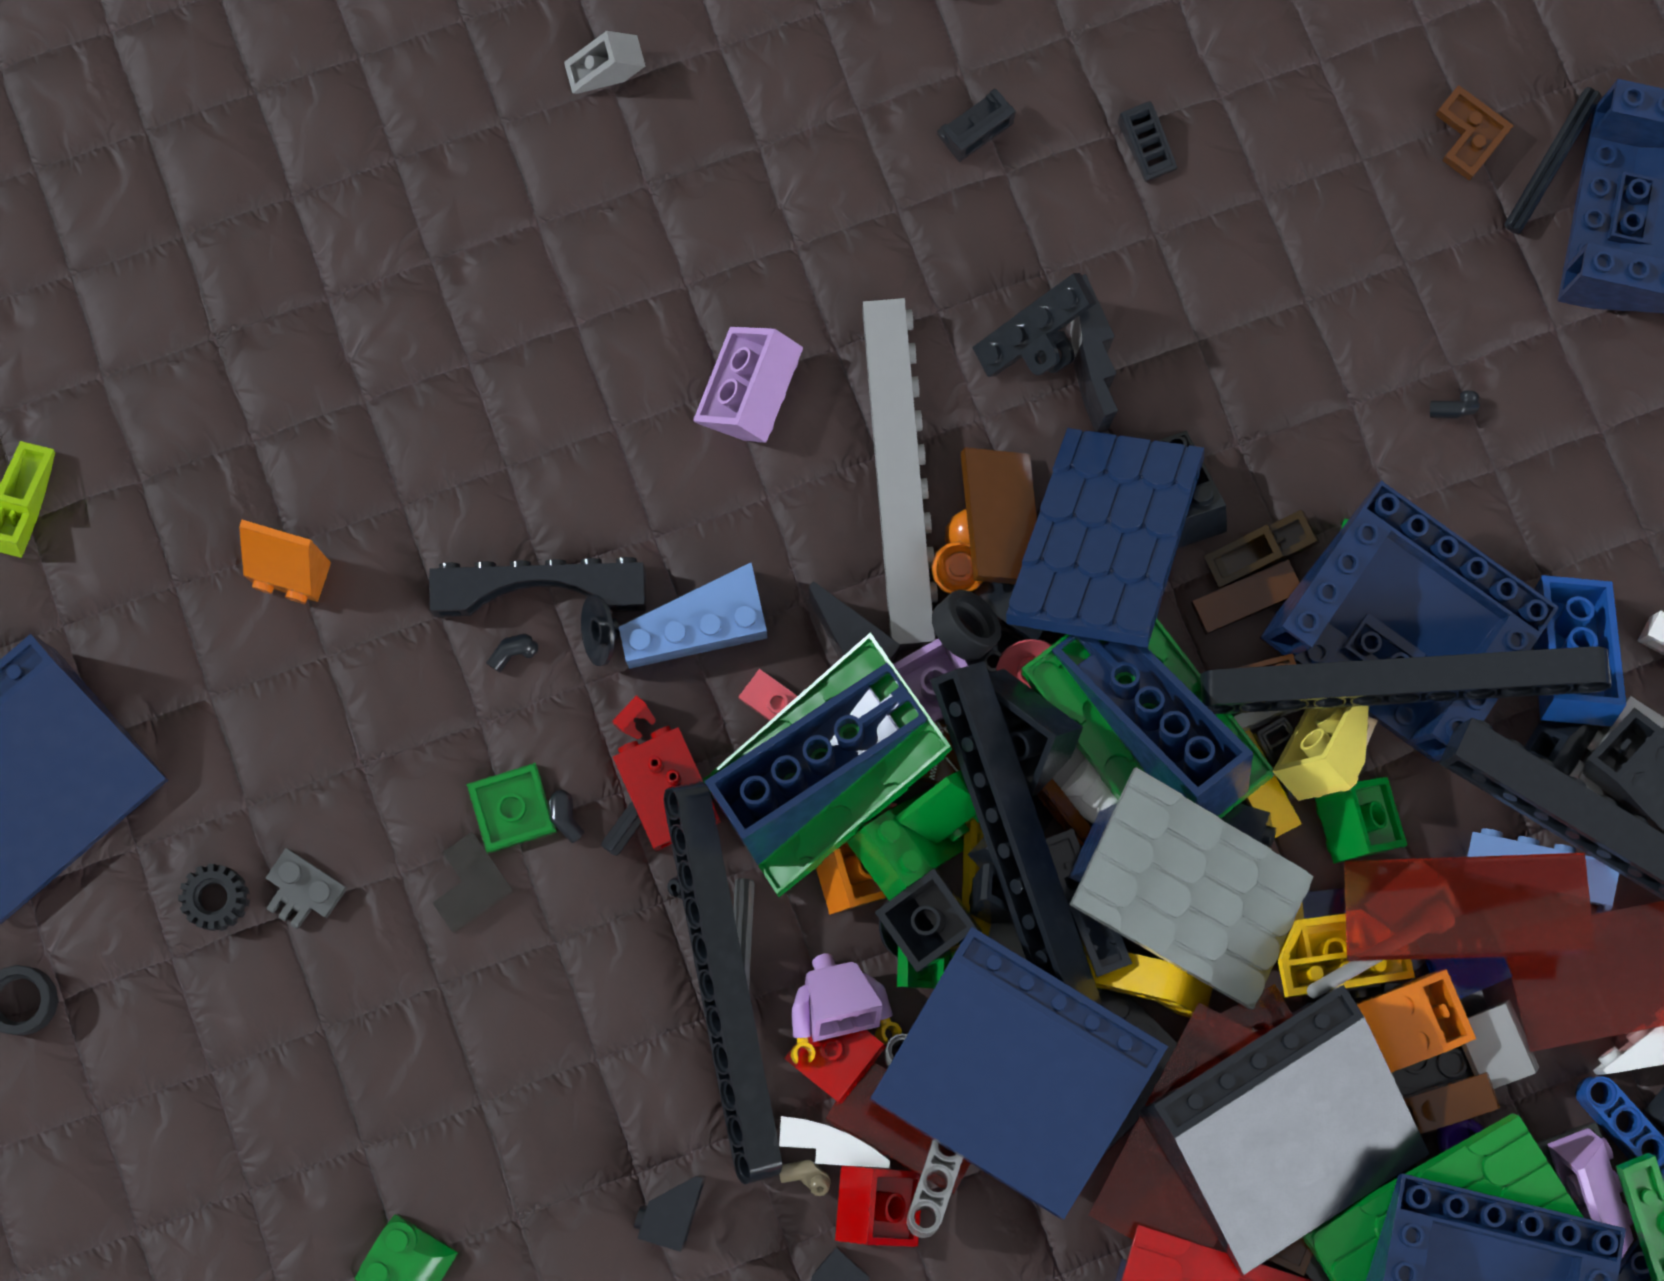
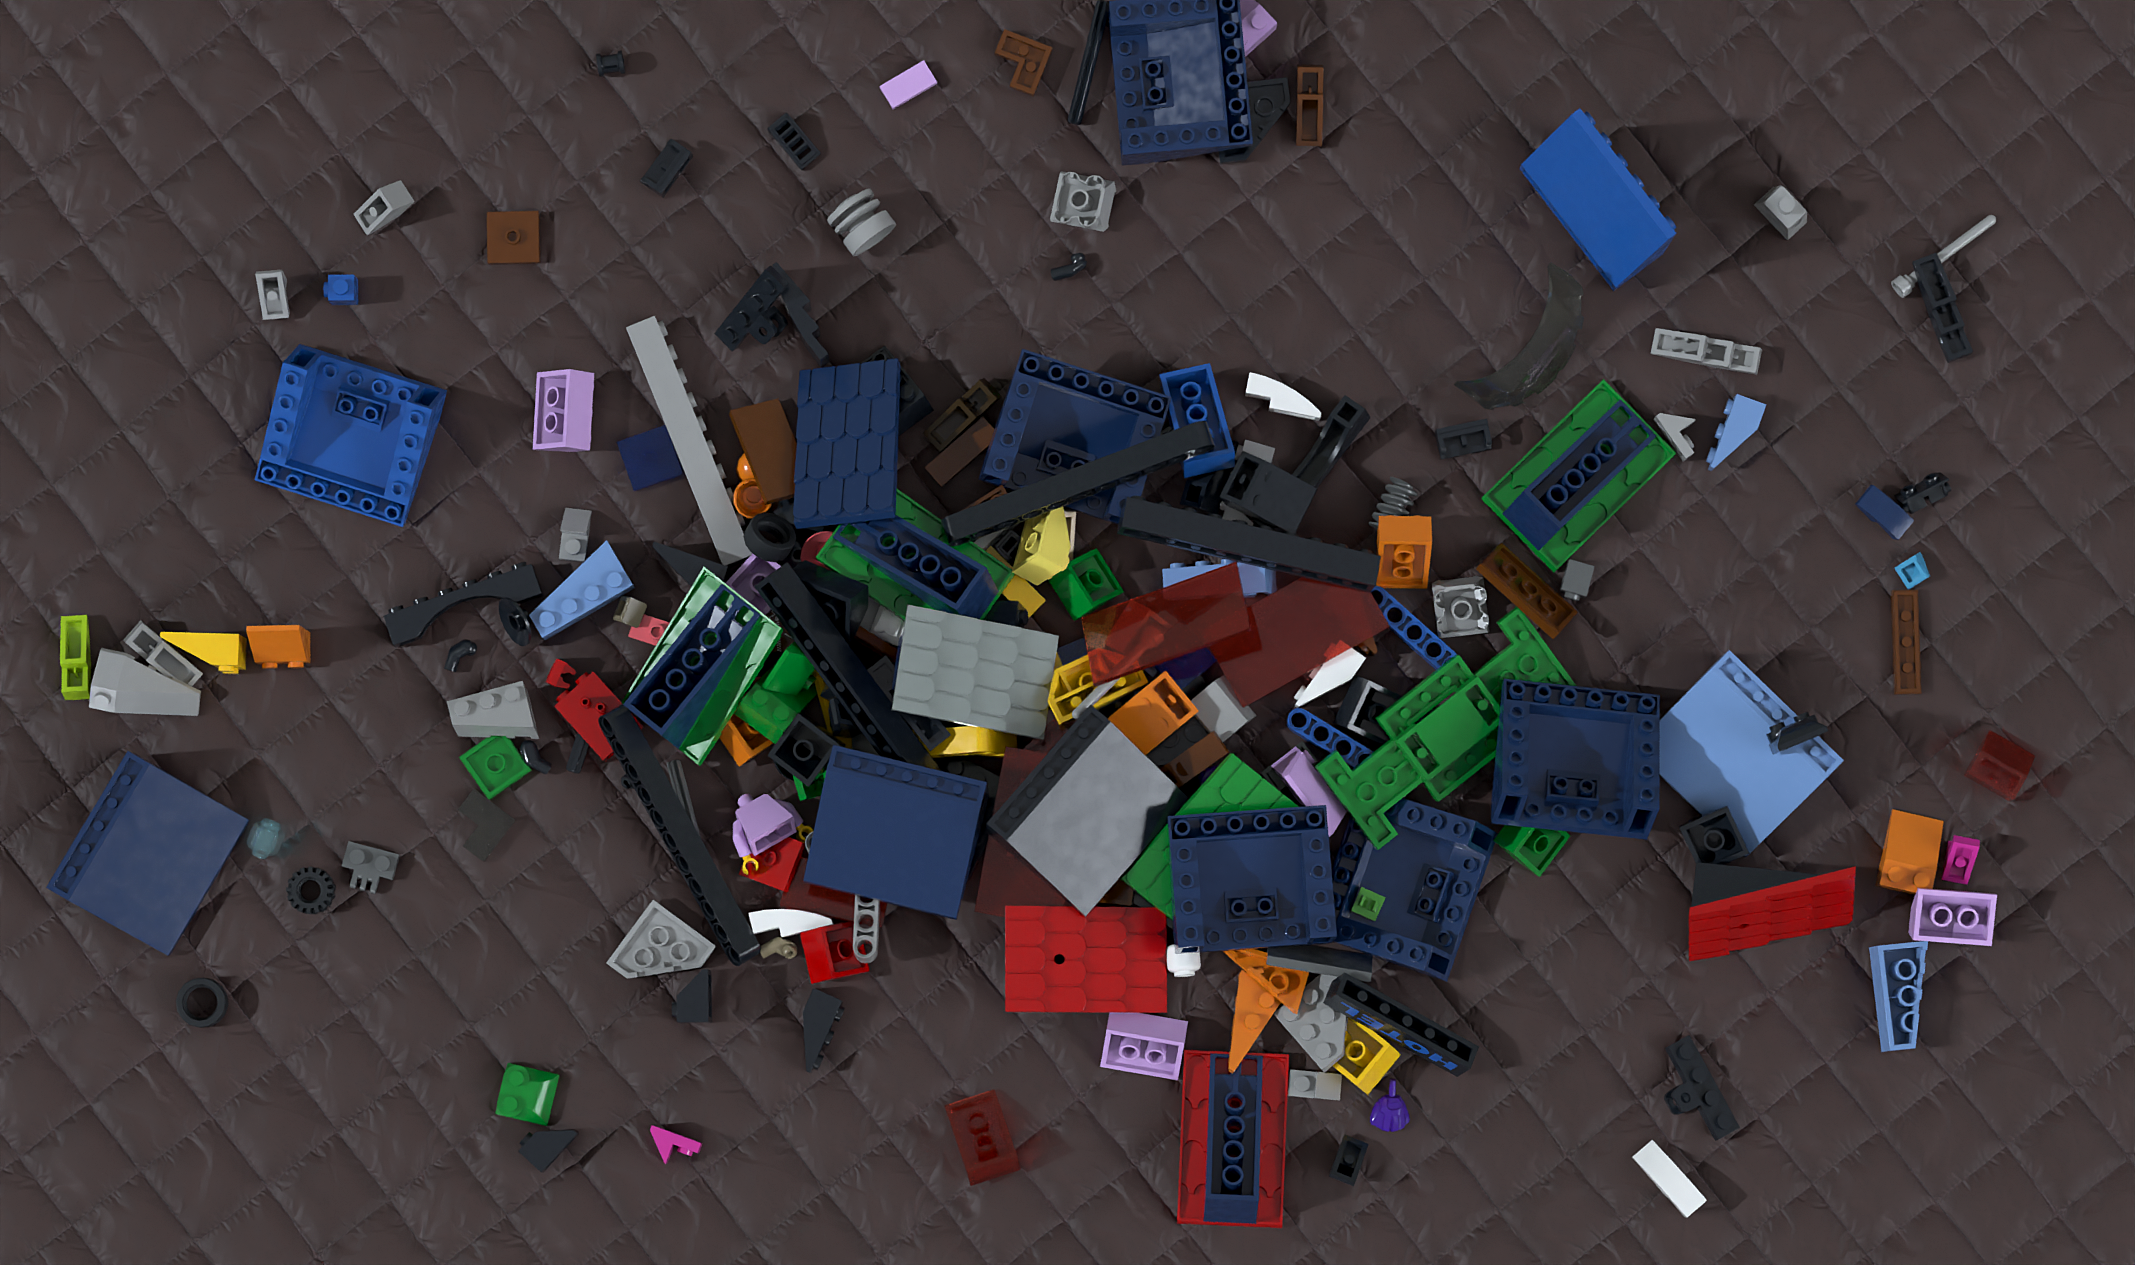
camera: 15 degrees left, 5 degrees up
none -> light grey wedge [89,648,201,716]
none -> light grey slope [124,620,203,686]
none -> yellow slope [160,632,247,674]
none -> clear light blue head [247,818,285,859]
none -> light grey slope [255,270,290,320]
none -> blue slope [255,344,447,527]
none -> blue brick [324,274,358,305]
none -> light grey wedge [447,681,539,739]
none -> reddish brown plate [487,211,540,265]
none -> light grey slope [559,508,592,562]
none -> light grey plate [606,900,717,979]
none -> dark tan slope [613,596,647,628]
none -> clear blue plate [617,425,683,492]
none -> light grey wheel [827,188,896,257]
none -> lavender tile [879,60,937,109]
none -> light grey slope [1050,171,1116,232]

